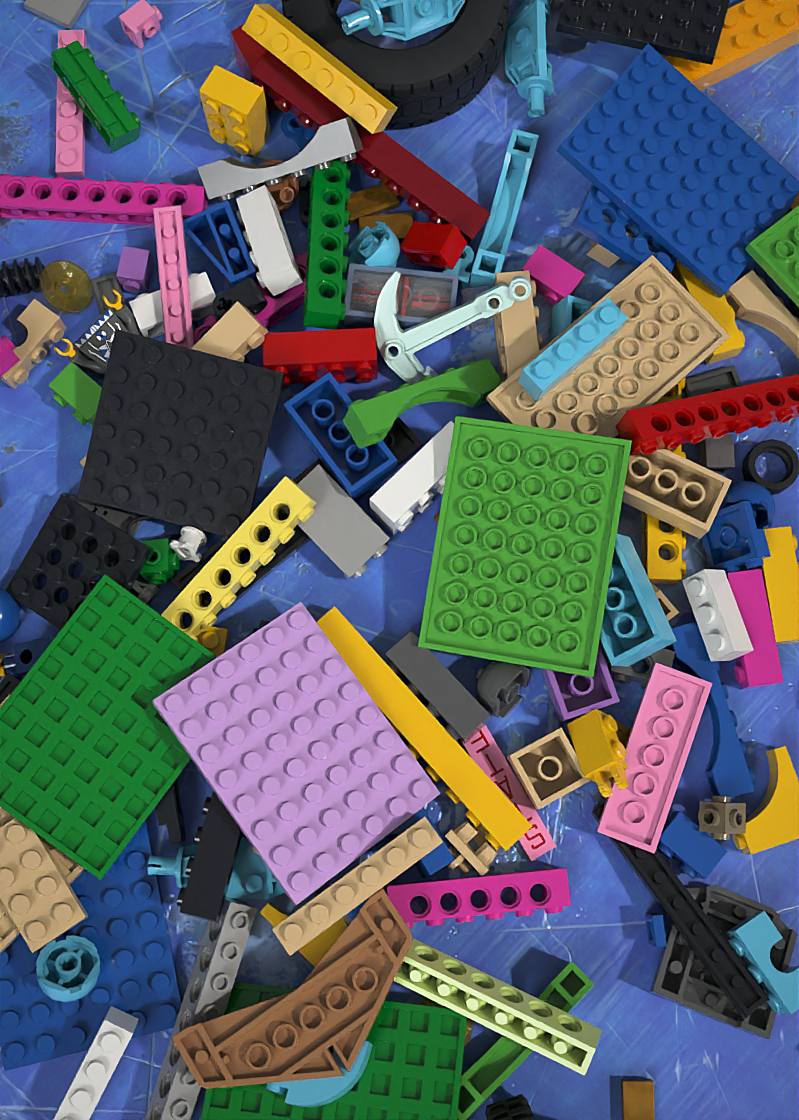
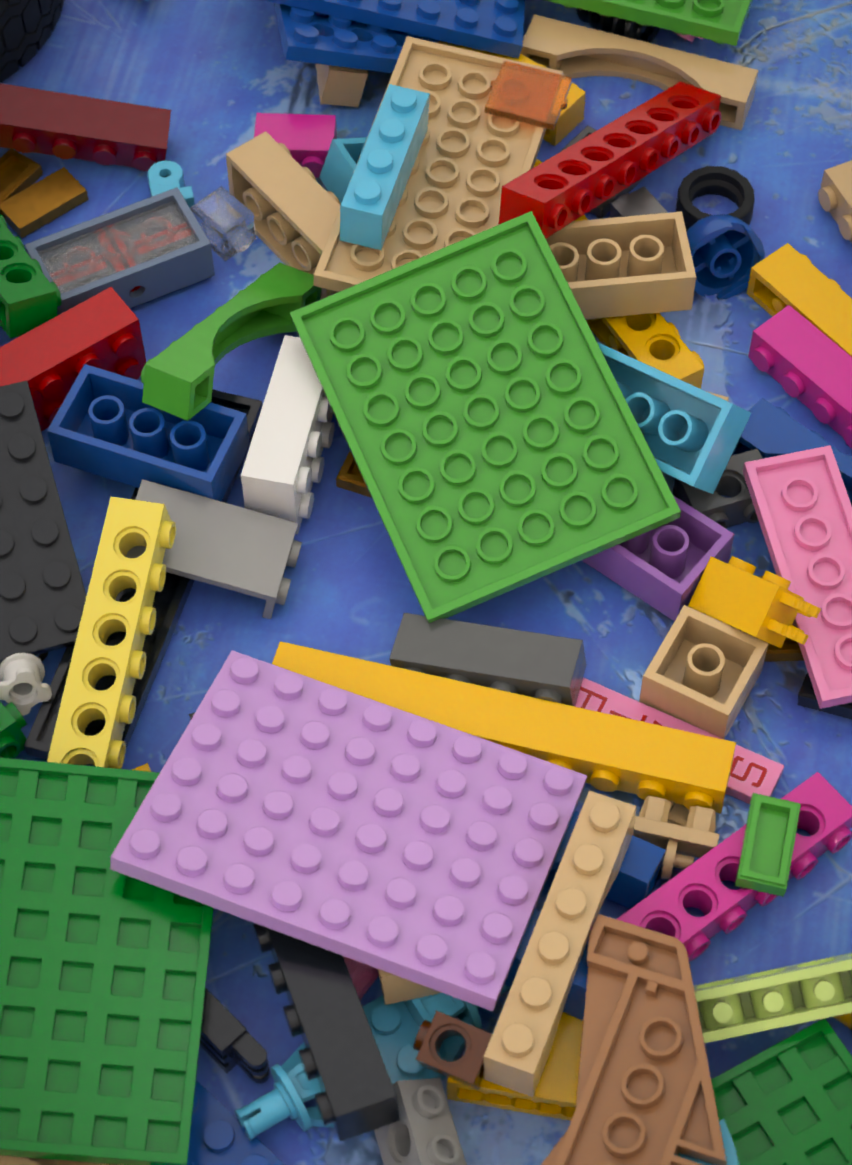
camera: 30 degrees left, 20 degrees down
medium azure cylinder [347,221,400,276] -> none
light aqua piece [374,271,532,384] -> none
red brick [400,221,467,270] -> none
medium azure arch [469,129,539,291] -> none
dark grey cylinder [475,661,530,718] -> none
white brick [682,569,754,661] -> none
blue plate [702,501,771,574] -> none
none -> reddish brown brick [413,1010,492,1090]
none -> clear orange piece [484,60,572,130]
none -> bright green tile [735,793,801,897]

